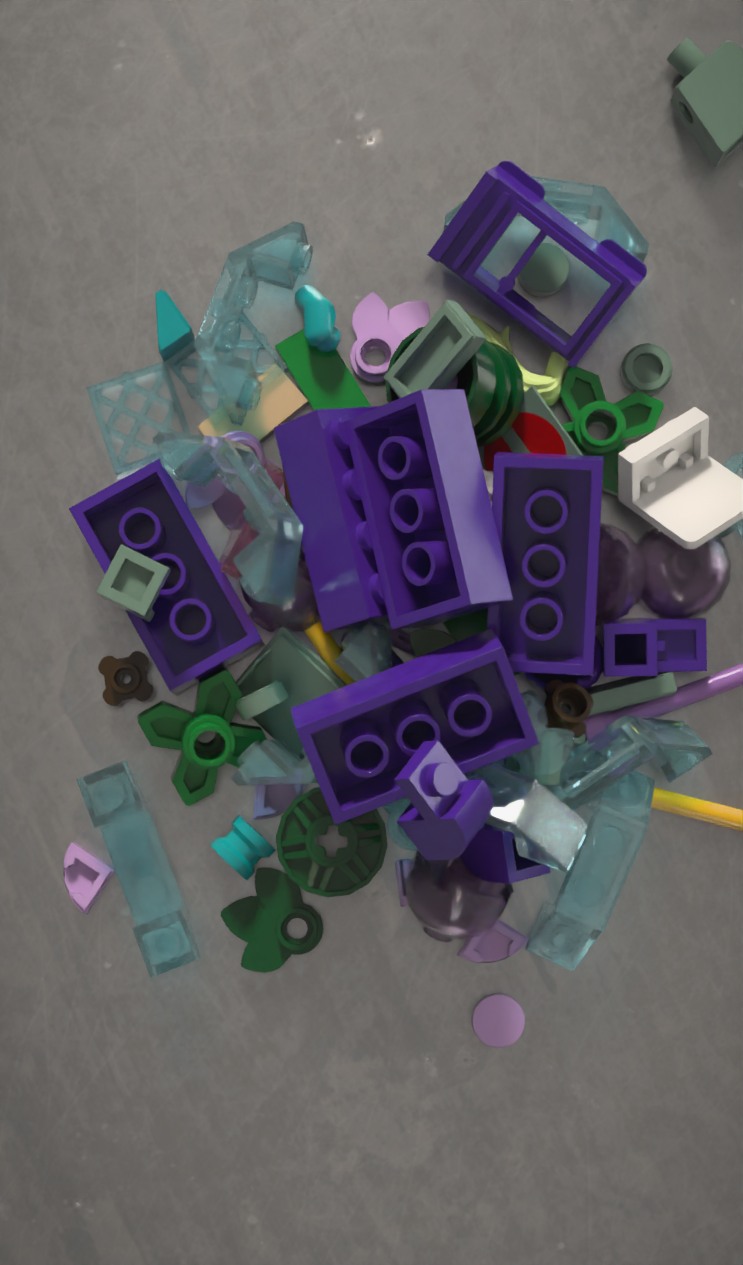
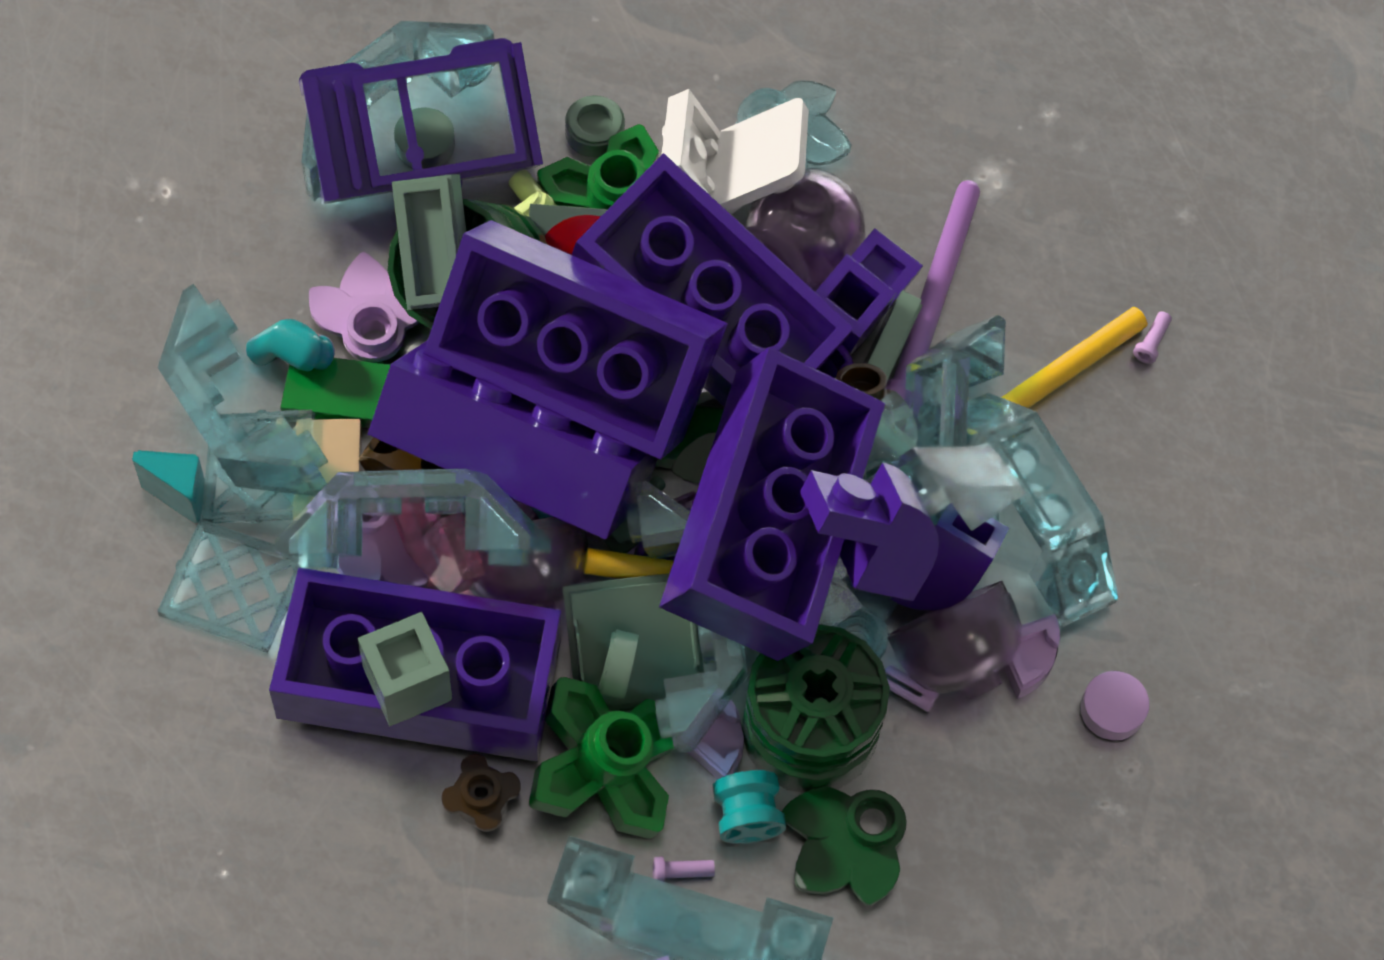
camera: 55 degrees left, 20 degrees down
none -> lavender piece [653,856,715,884]

